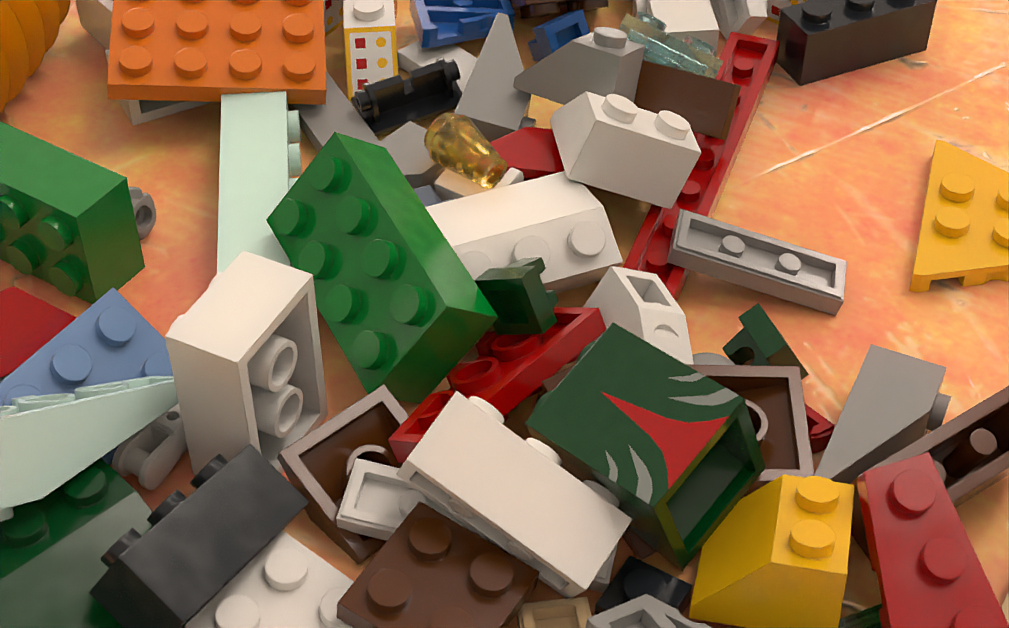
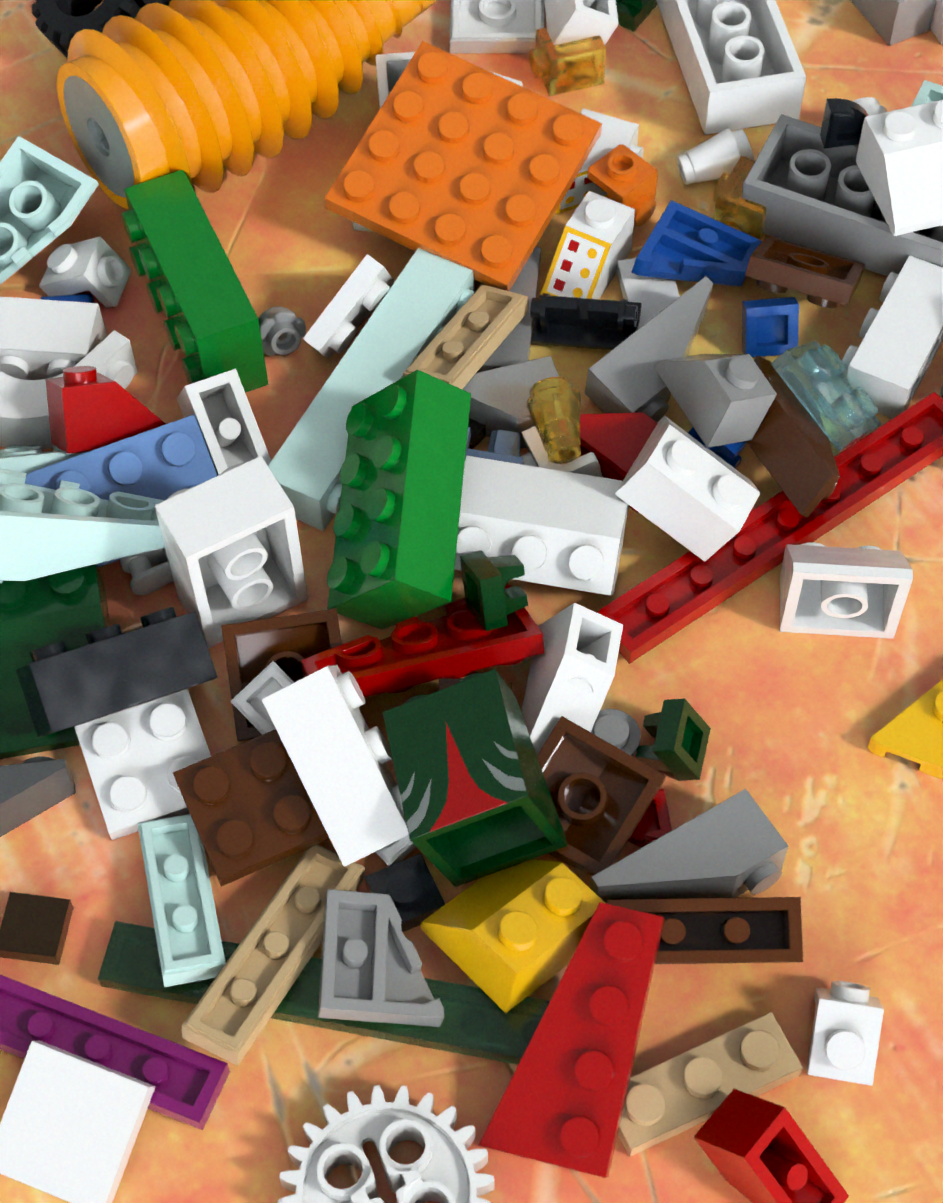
camera: 35 degrees right, 15 degrees up
light grey tile [667,209,847,316] -> none
none -> white slope [177,369,271,476]
none -> white wing [303,254,395,359]
none -> tan tile [403,285,529,389]
none -> white slope [780,542,913,639]

